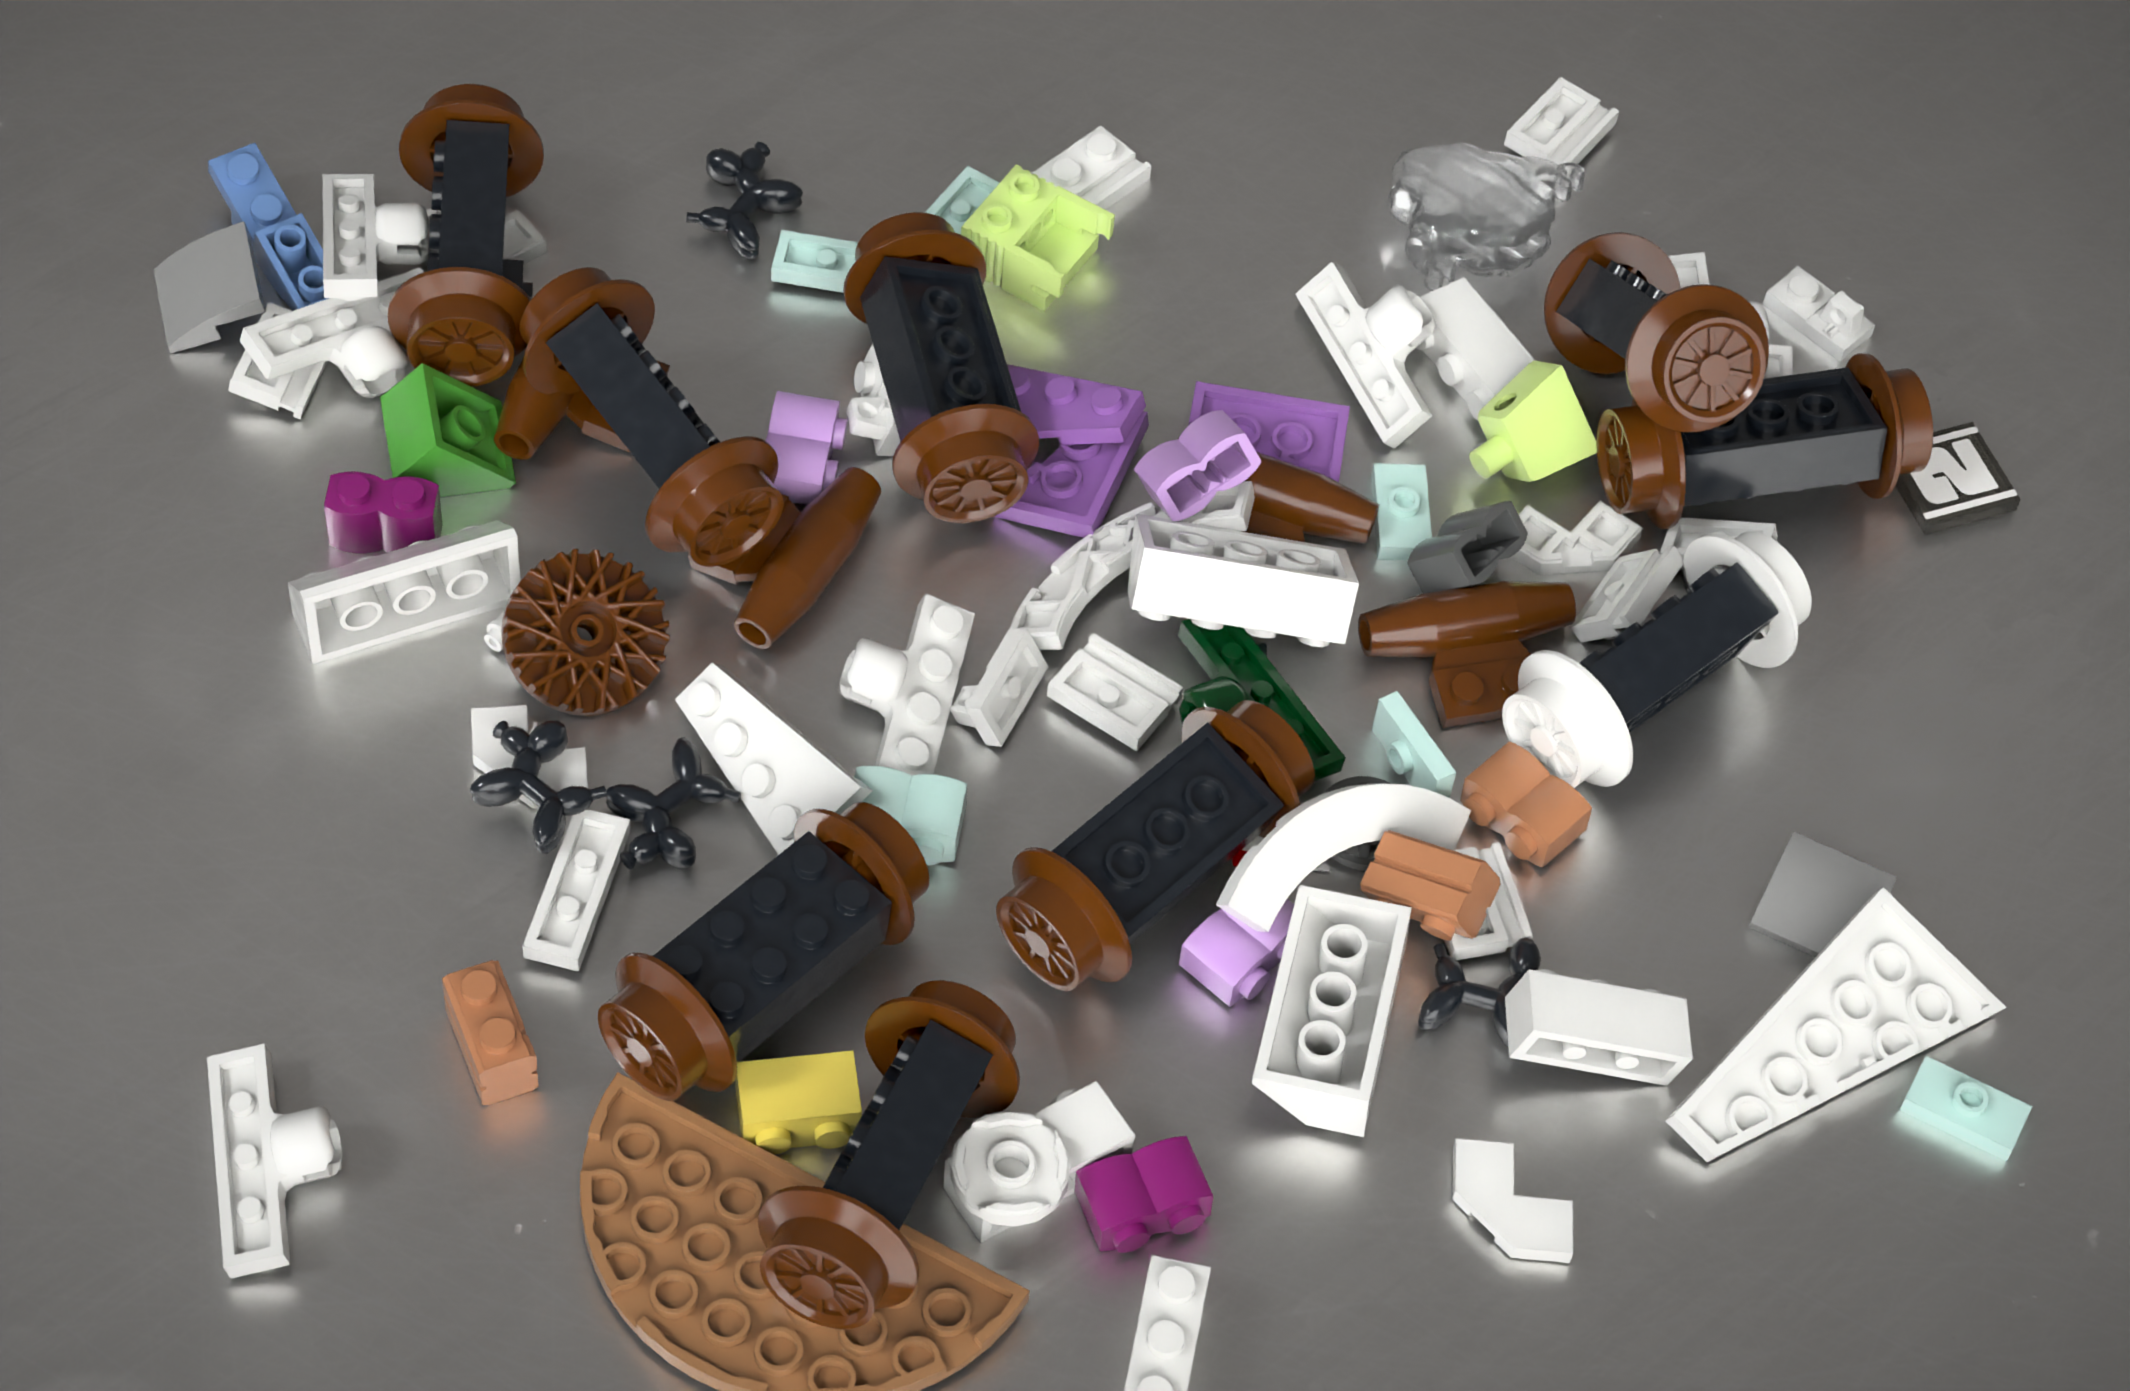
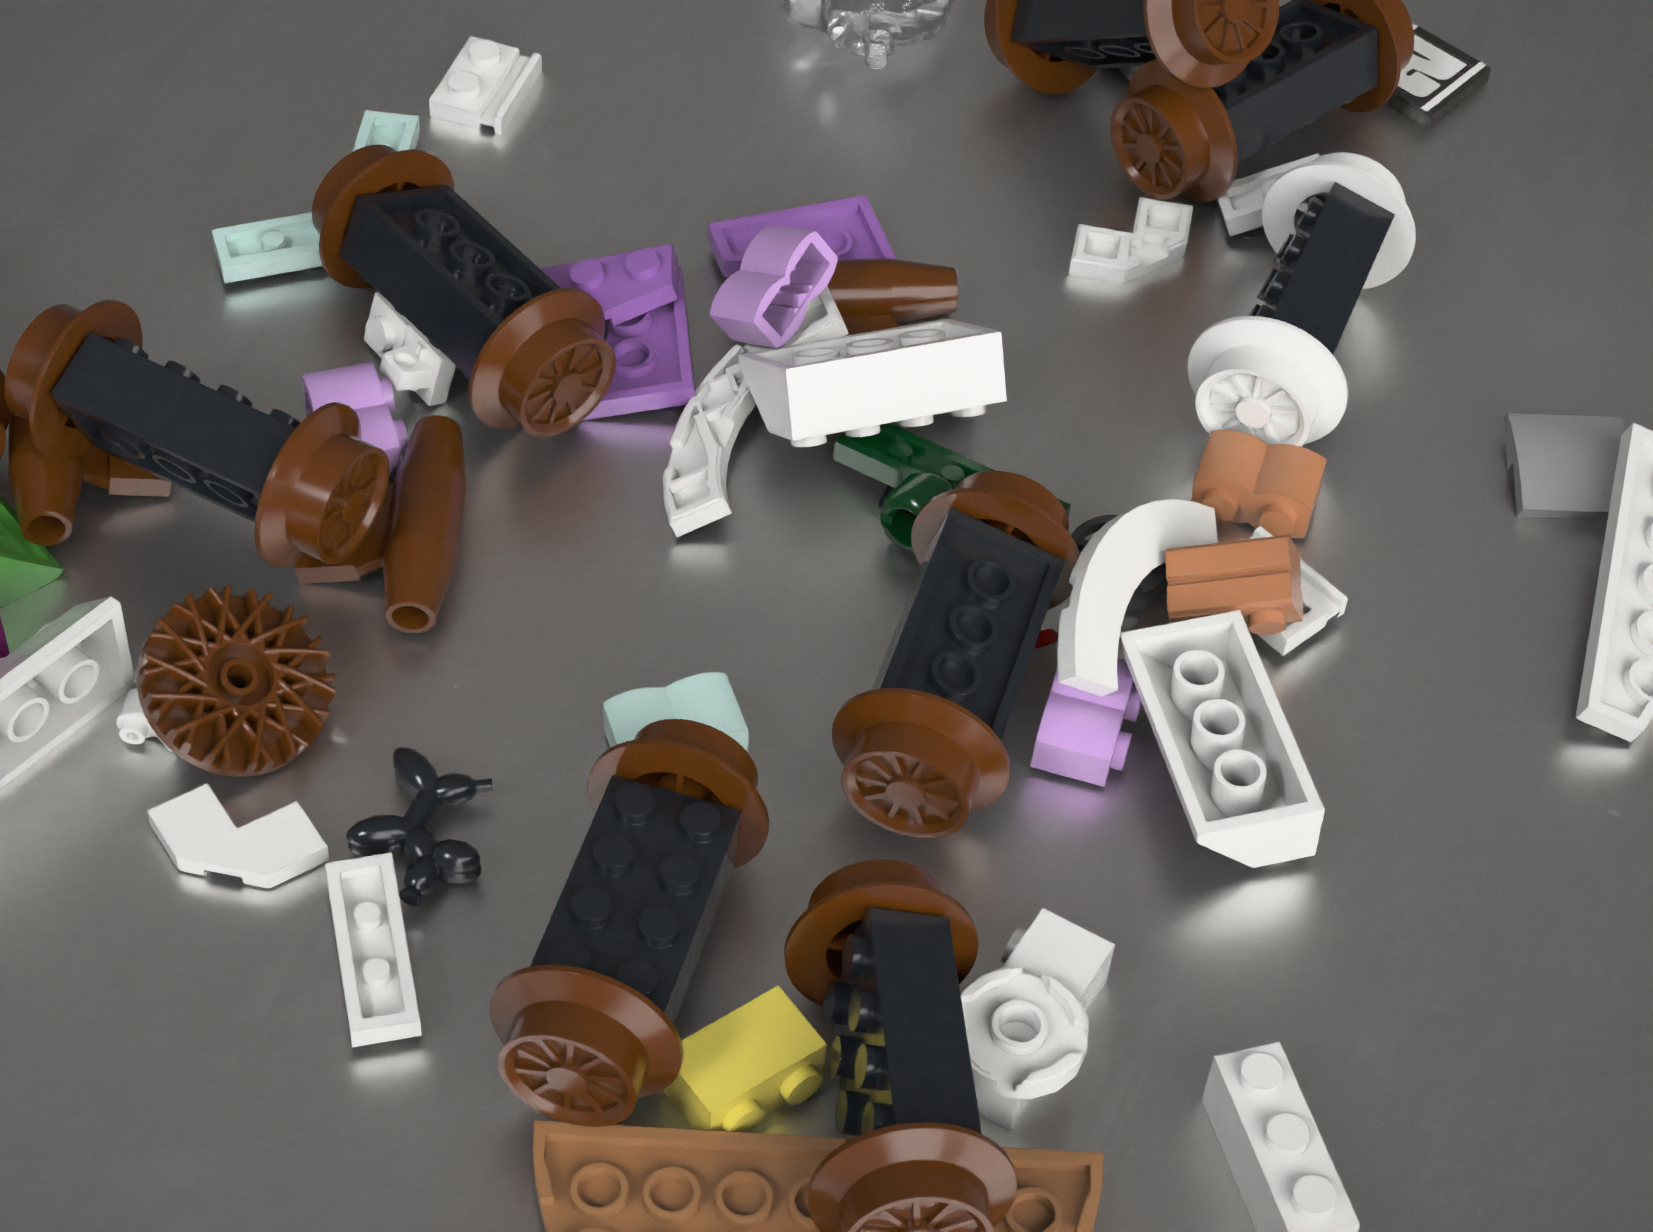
camera: 25 degrees left, 5 degrees down
nougat brick [442,960,539,1105] -> none
black piece [470,720,607,854] -> none
white wing [675,662,873,855] -> none
black piece [686,142,803,260] -> none
white plate [839,594,975,775] -> none
white hinge [950,628,1049,747] -> none
yellowish green piece [961,164,1115,312] -> none
white plate [1047,633,1183,751] -> none
magenta brick [1074,1136,1213,1253] -> none
white plate [1295,261,1436,448] -> none
reddish brown plate [1358,581,1576,728] -> none
light aqua plate [1371,463,1432,560] -> none
light aqua plate [1372,691,1456,798] -> none
dark grey brick [1407,501,1528,593] -> none
white brick [1417,277,1536,420] -> none
black piece [1418,938,1541,1047] -> none
white tile [1452,1138,1573,1263] -> none
yellowish green torso [1469,360,1597,482] -> none
white brick [1505,969,1693,1086] -> none
white plate [1570,545,1683,643] -> none

